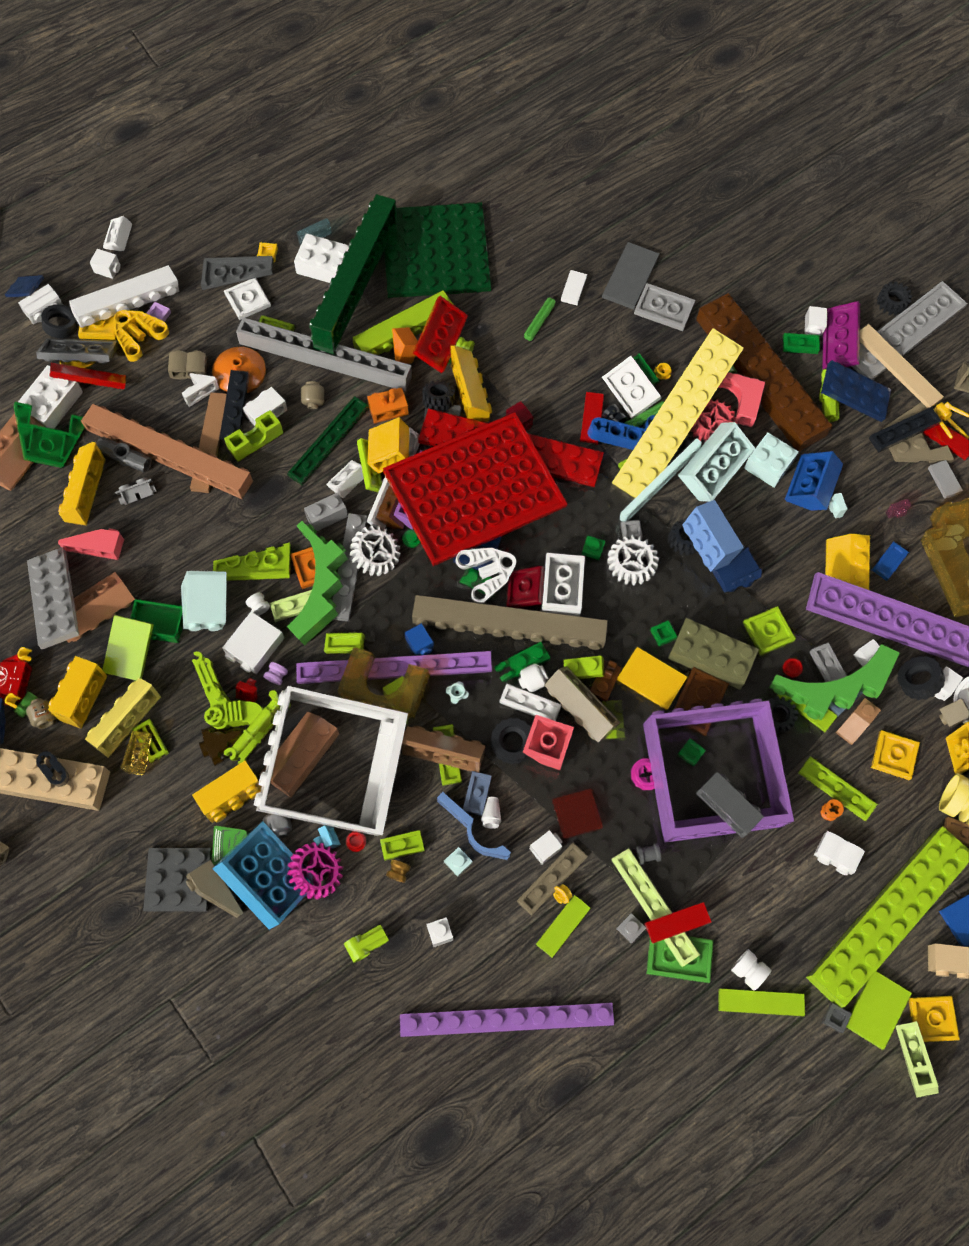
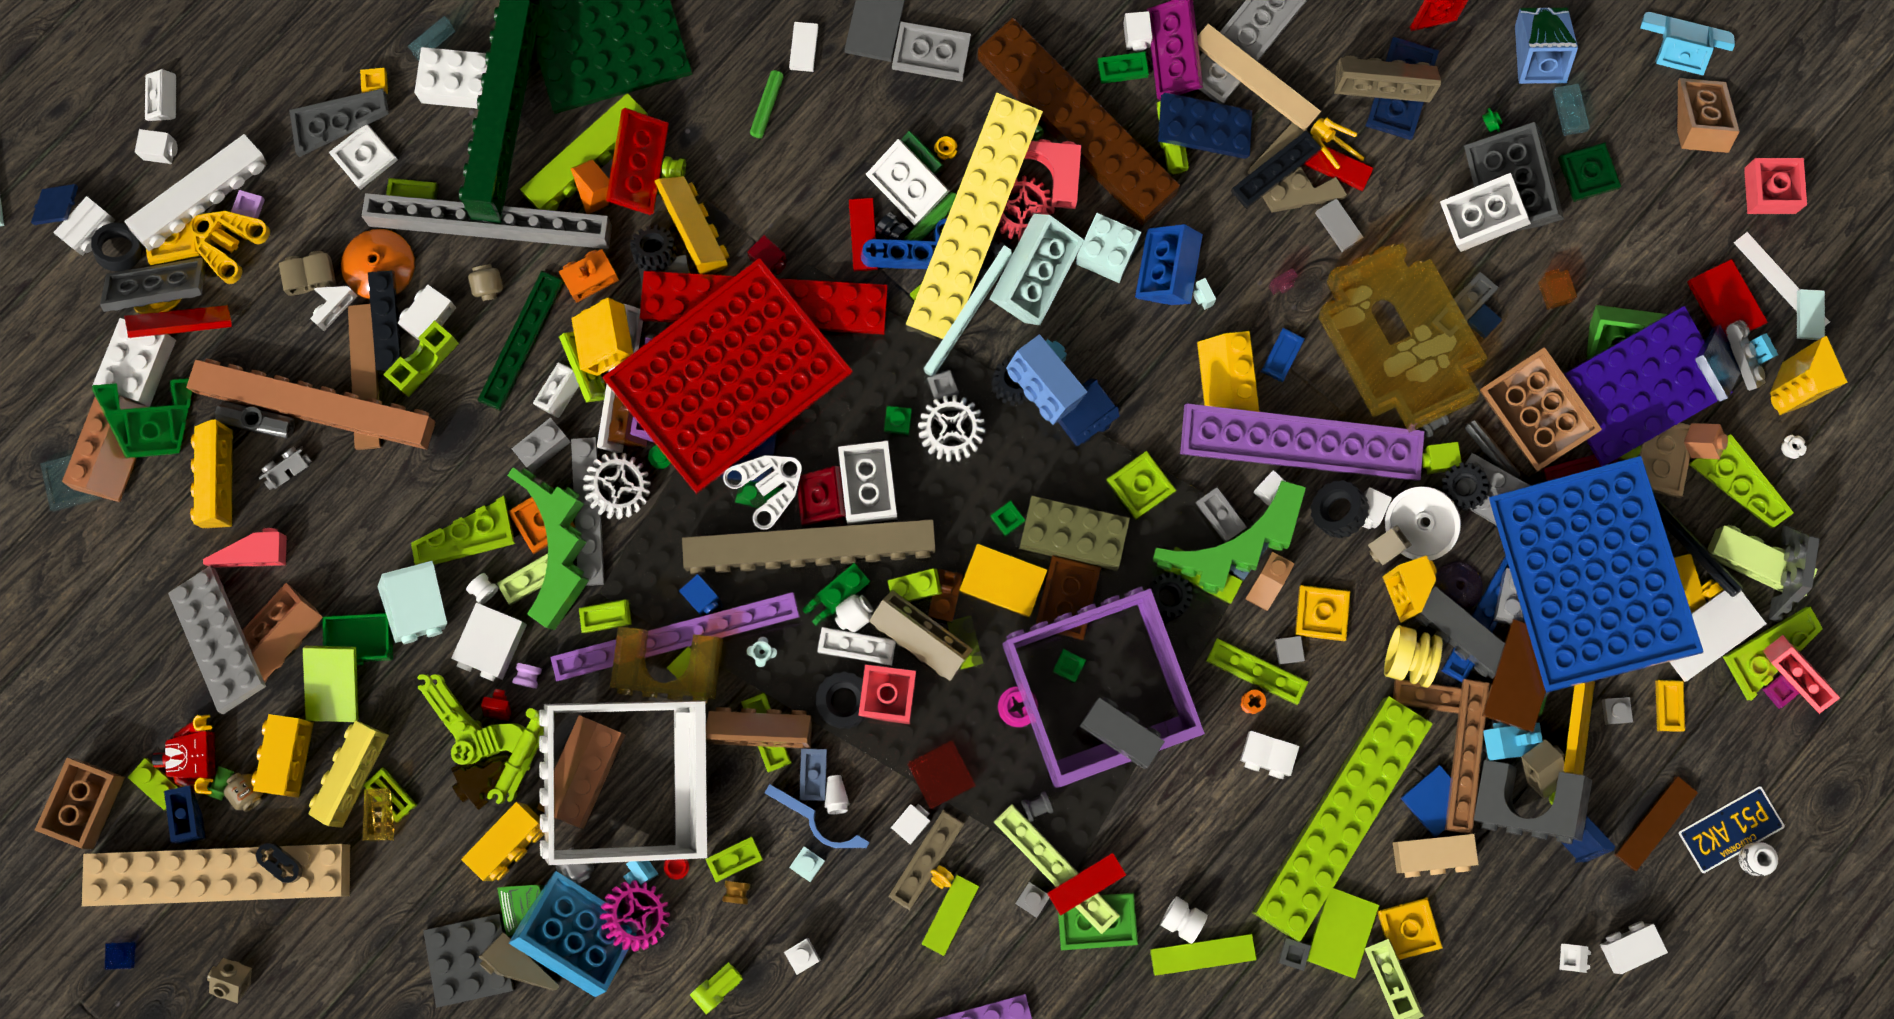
camera: 10 degrees left, 10 degrees up
red plate [783,658,803,678] -> none
none -> light grey tile [1275,636,1305,665]

